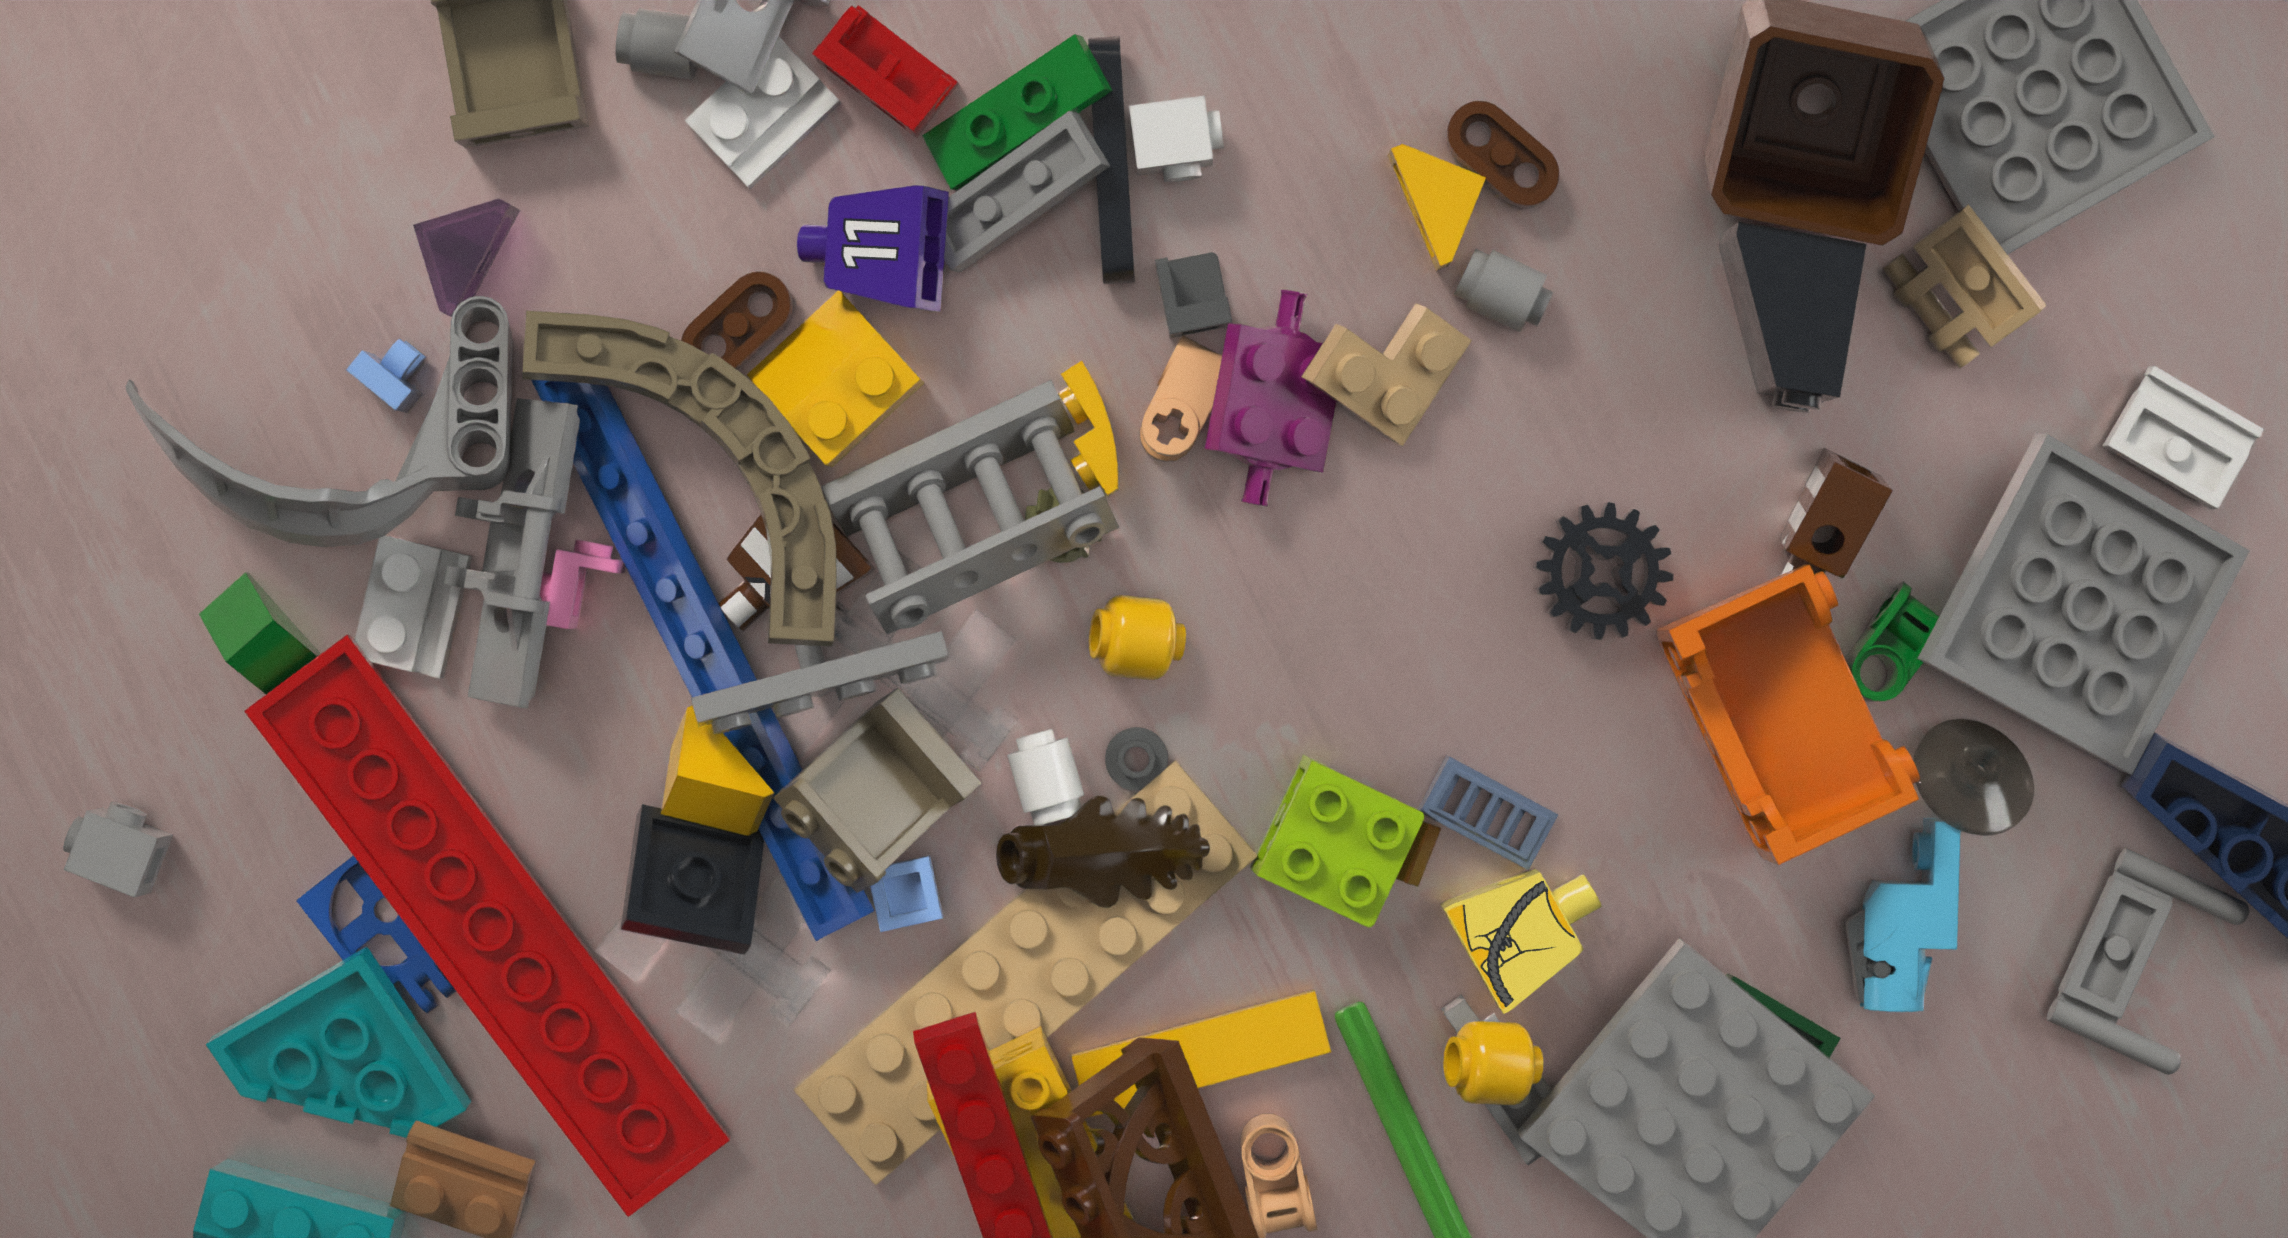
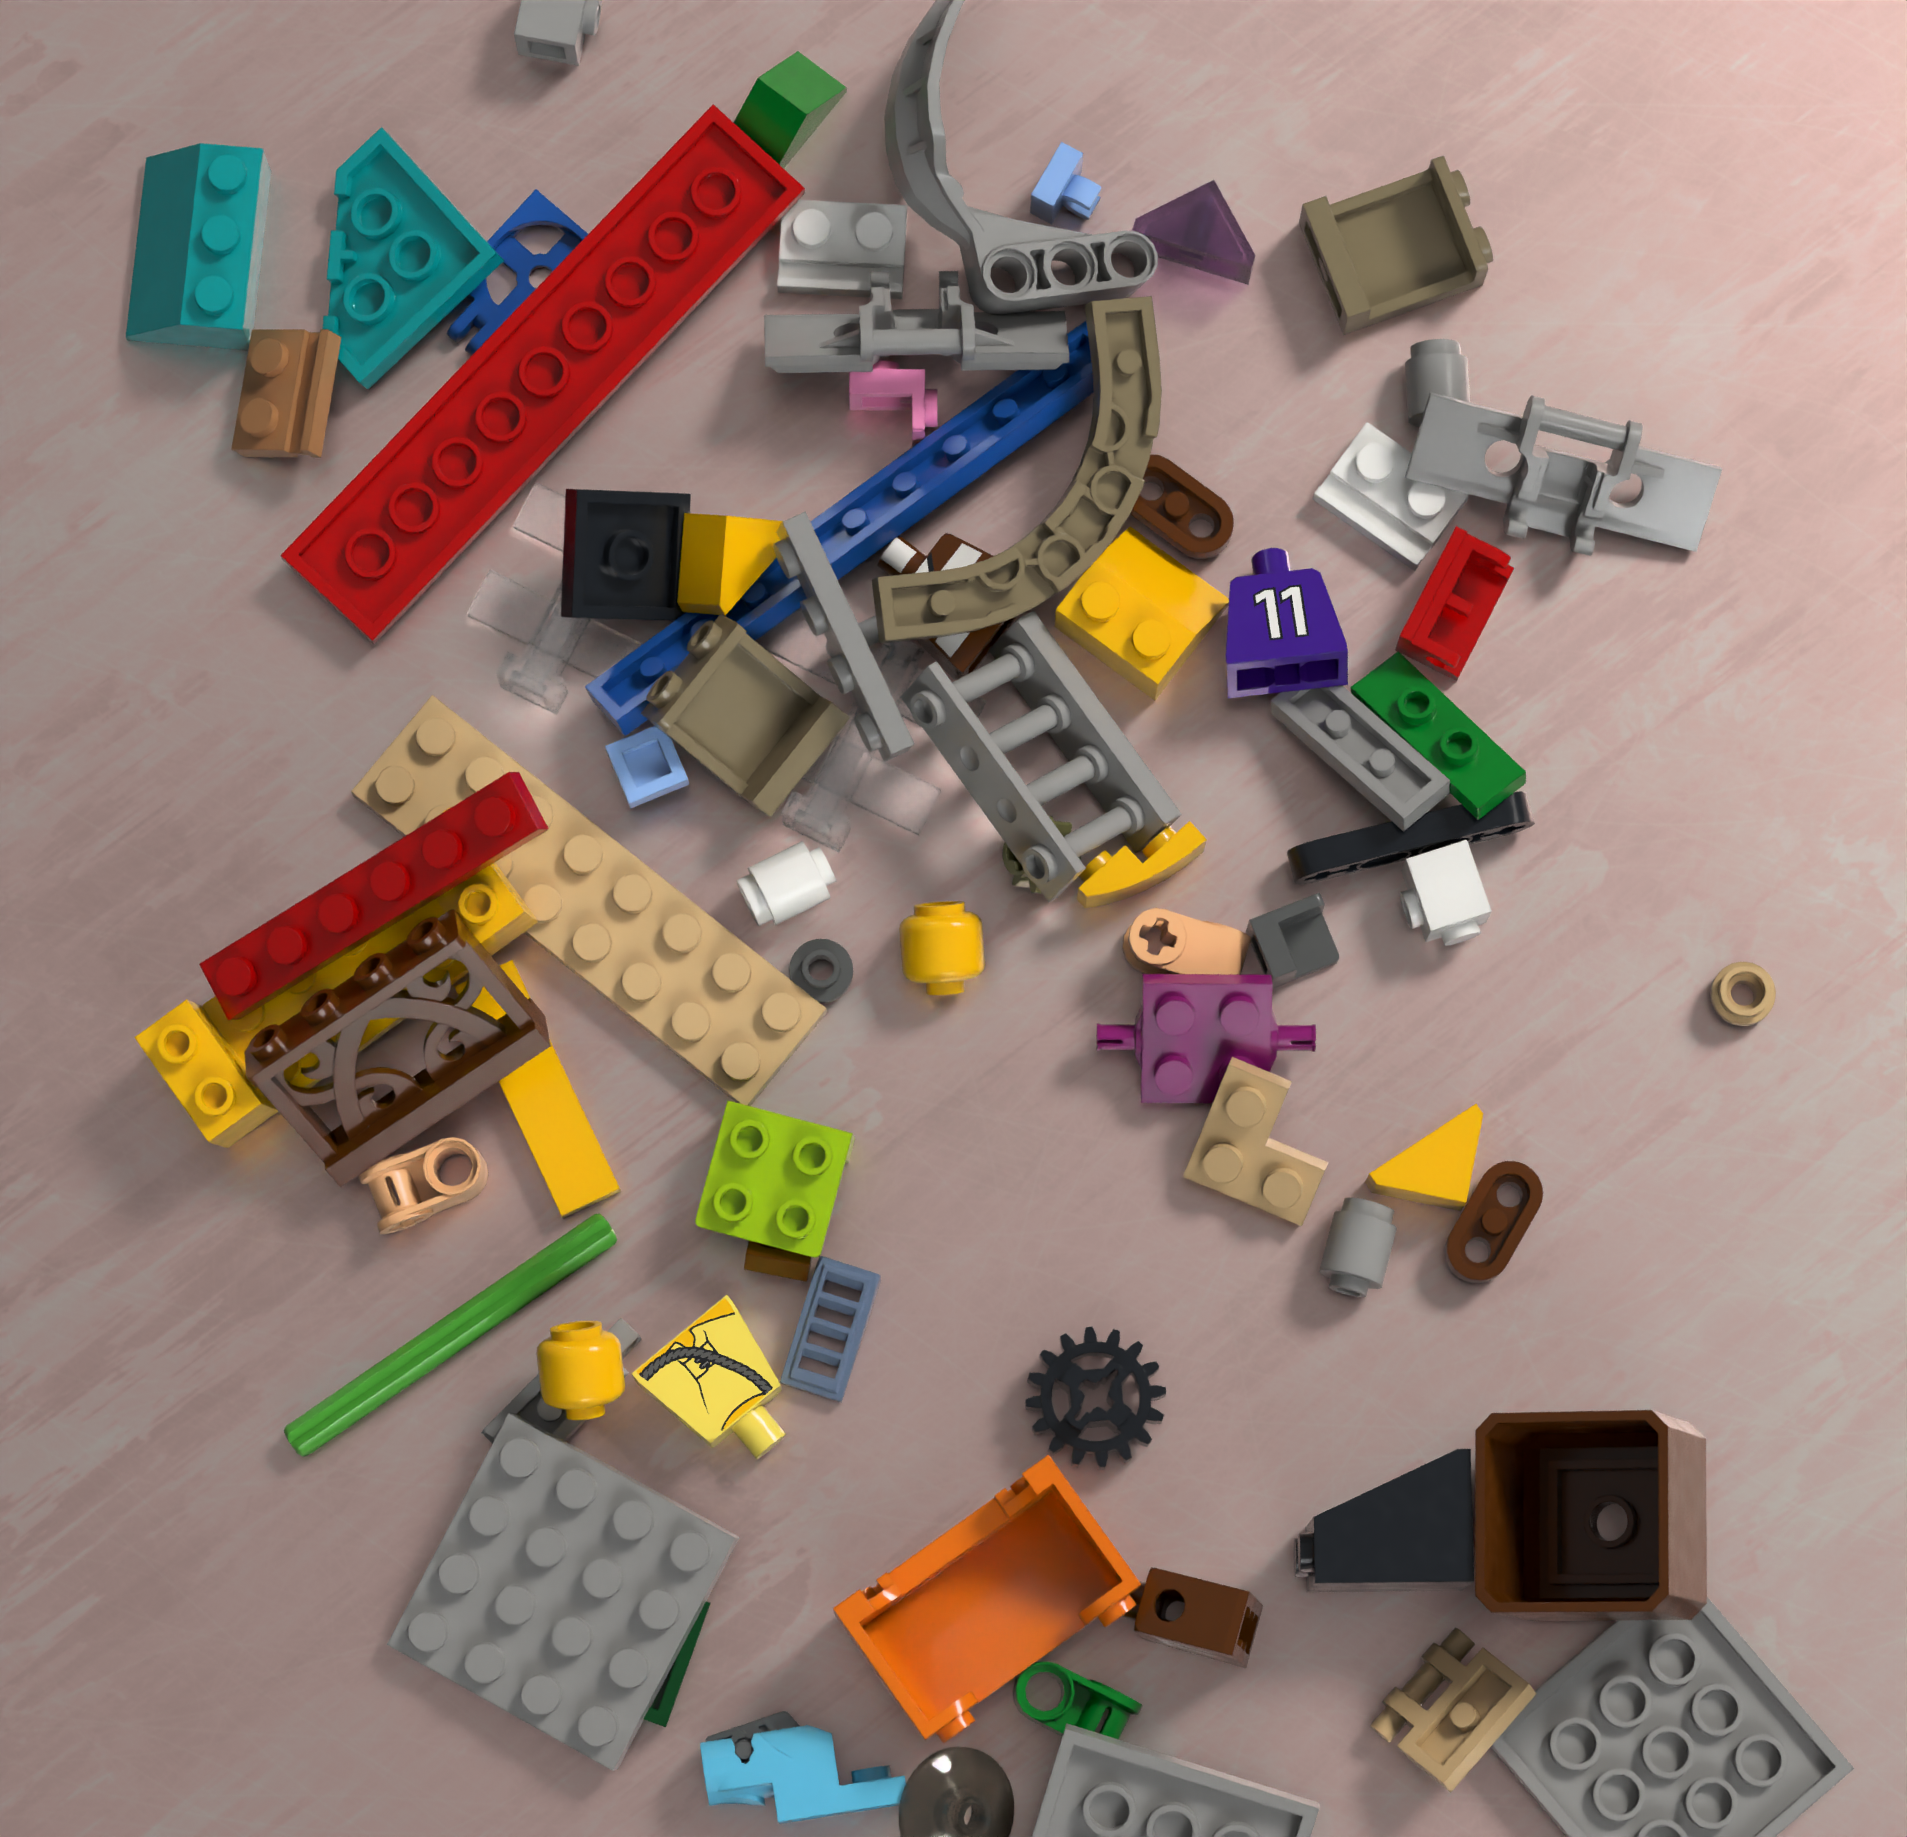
camera: 75 degrees right, 10 degrees down
dark brown plant [996,796,1210,908] -> none

